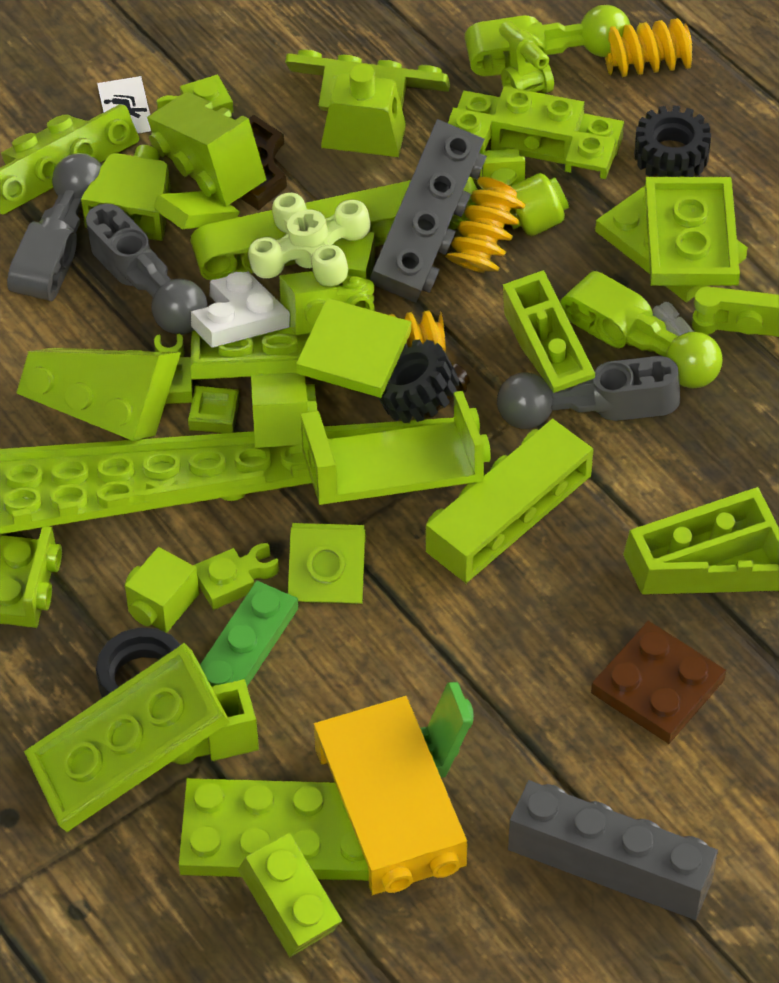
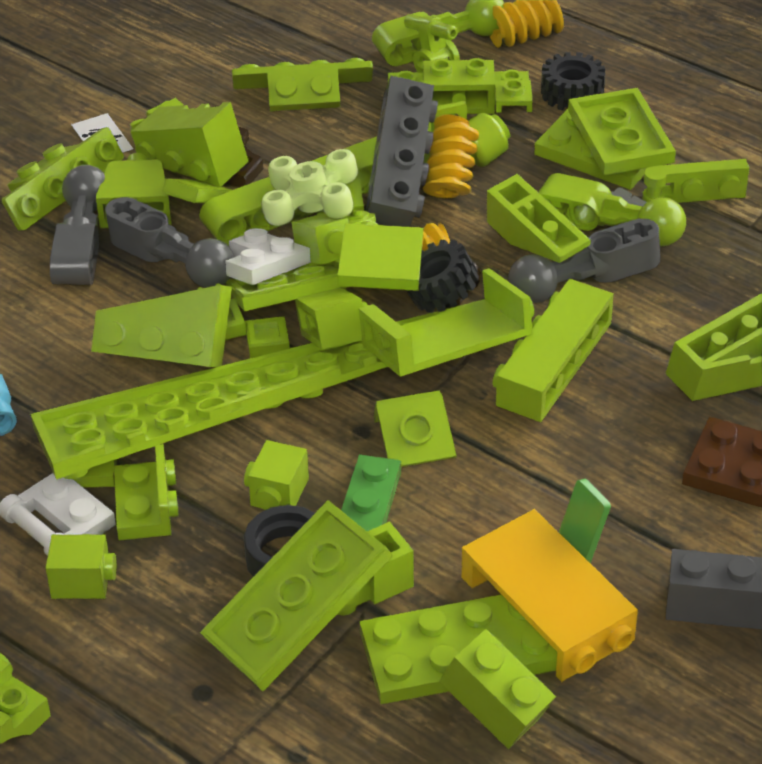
camera: 15 degrees left, 10 degrees down
lime plate [193,543,279,610] -> none
lime torso [321,64,406,157] -> none

